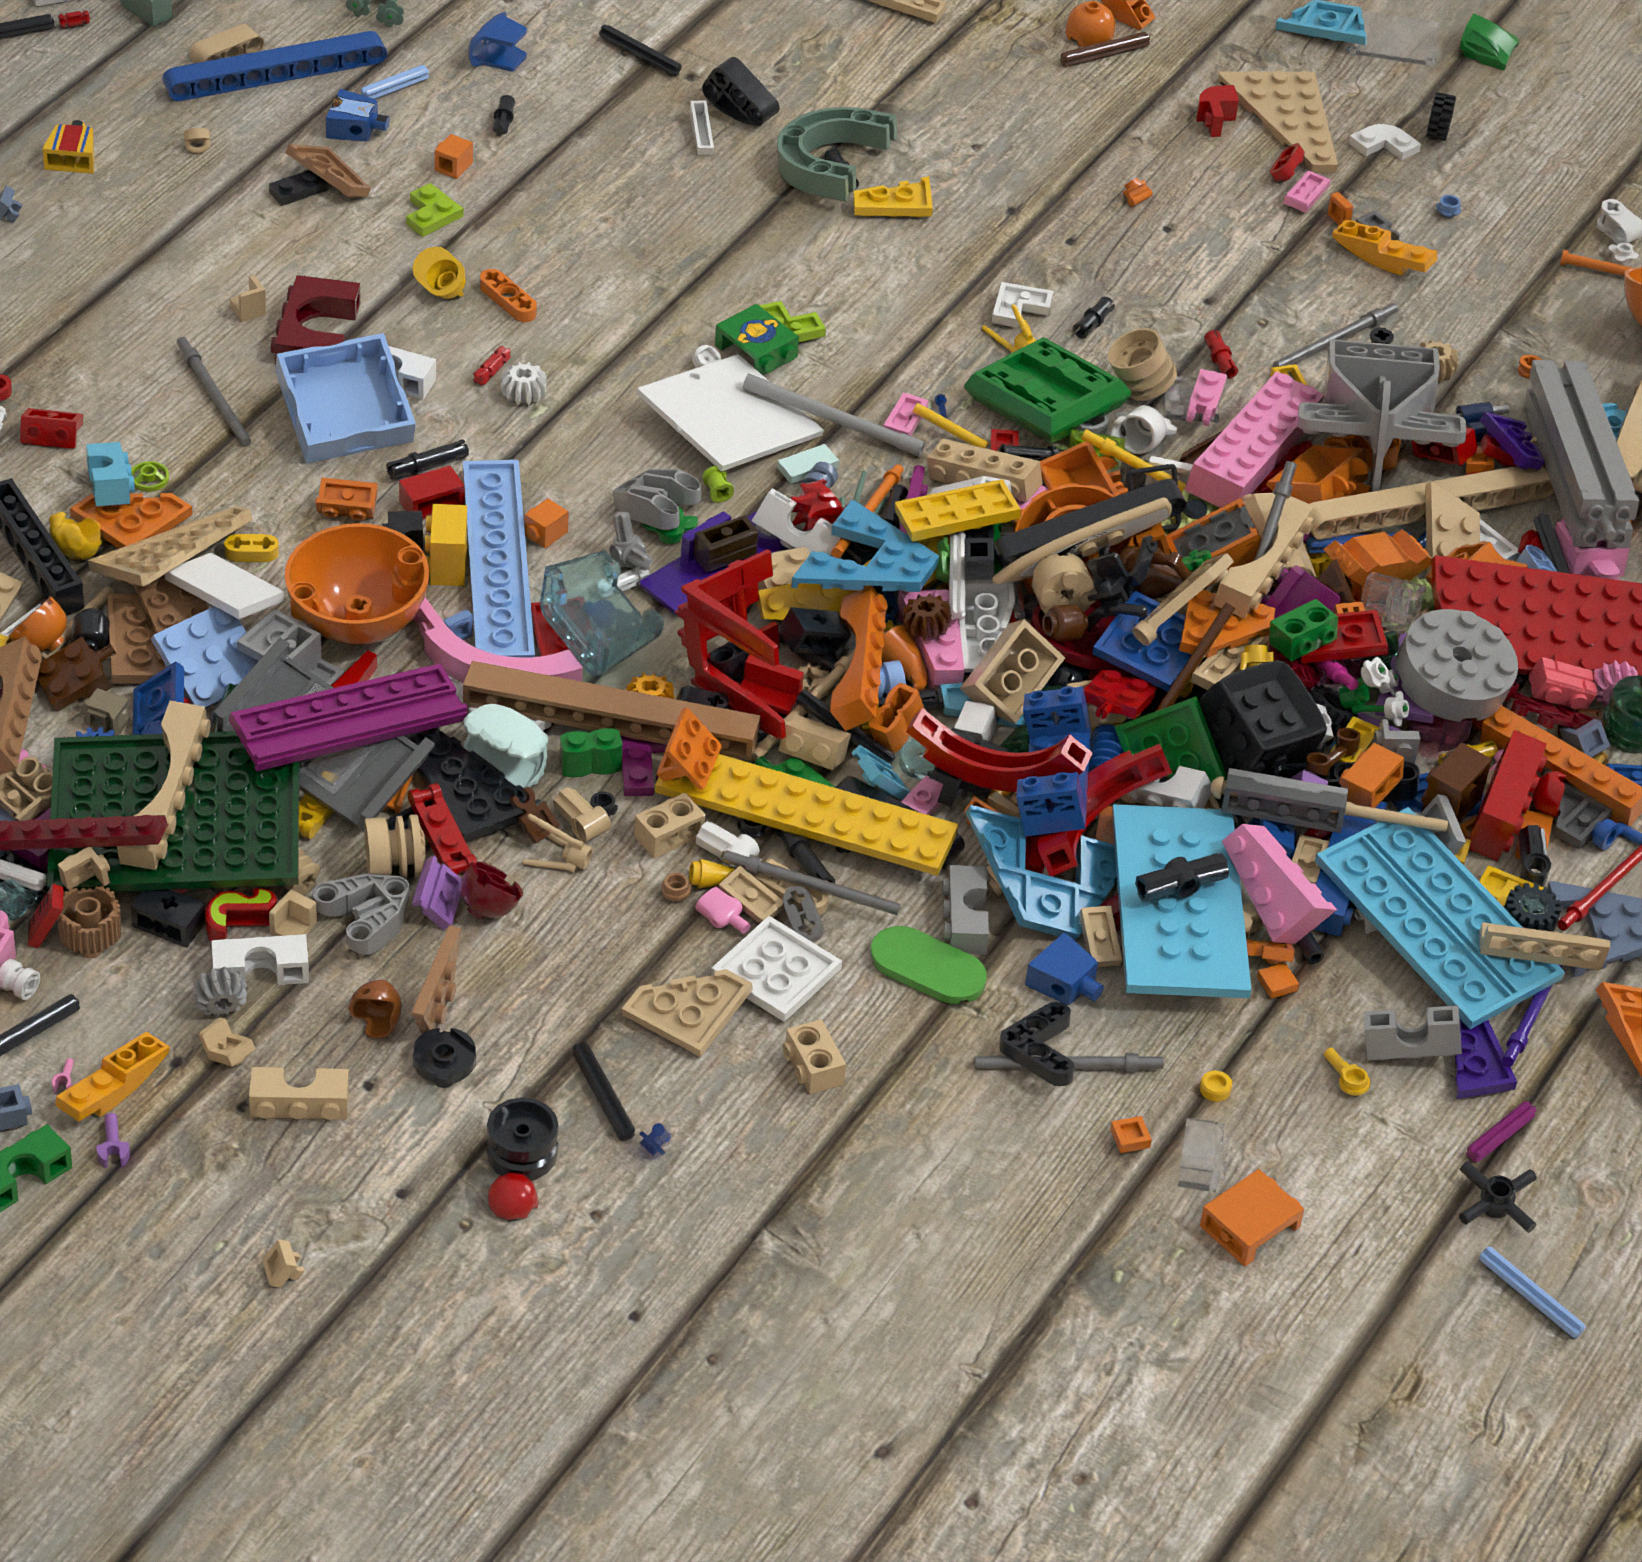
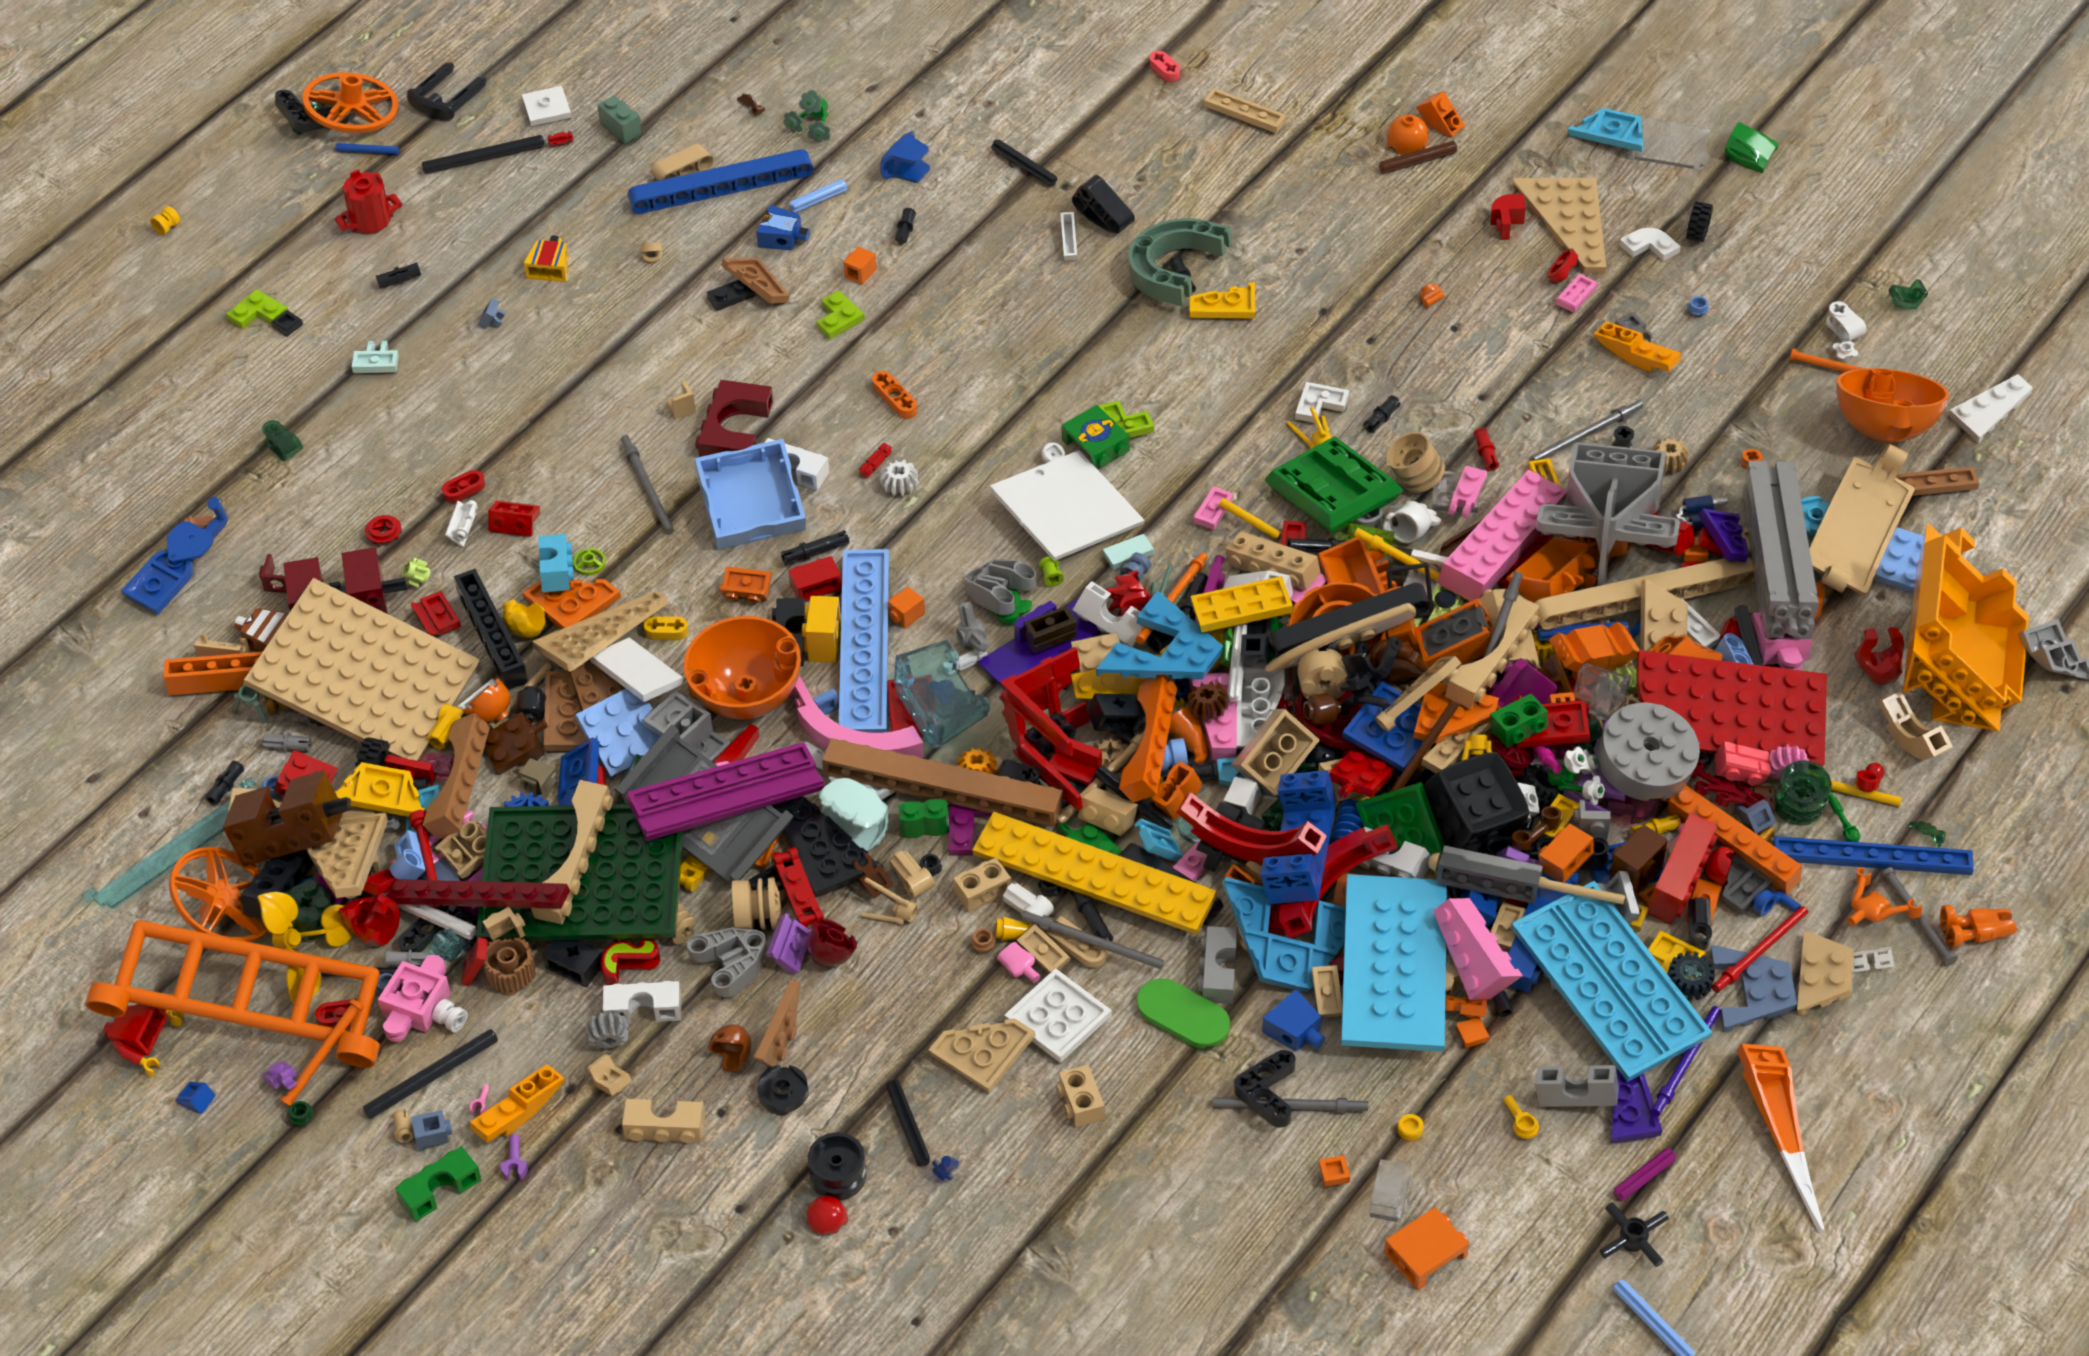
camera: 10 degrees right, 5 degrees up
tan tile [262,1239,305,1288] -> none
tan panel [269,890,317,936] -> none
yellow piece [412,247,466,299] -> none
orange bracket [656,708,722,790] -> none
light grey piece [743,373,925,457] -> none
flat silver beam [783,886,824,943] -> none
clear blue piece [934,394,947,419] -> none
black piece [1135,853,1229,901] -> none
green plant [1182,549,1212,572] -> none
orange tile [1327,192,1354,225] -> none
tan fence [1479,922,1610,970] -> none

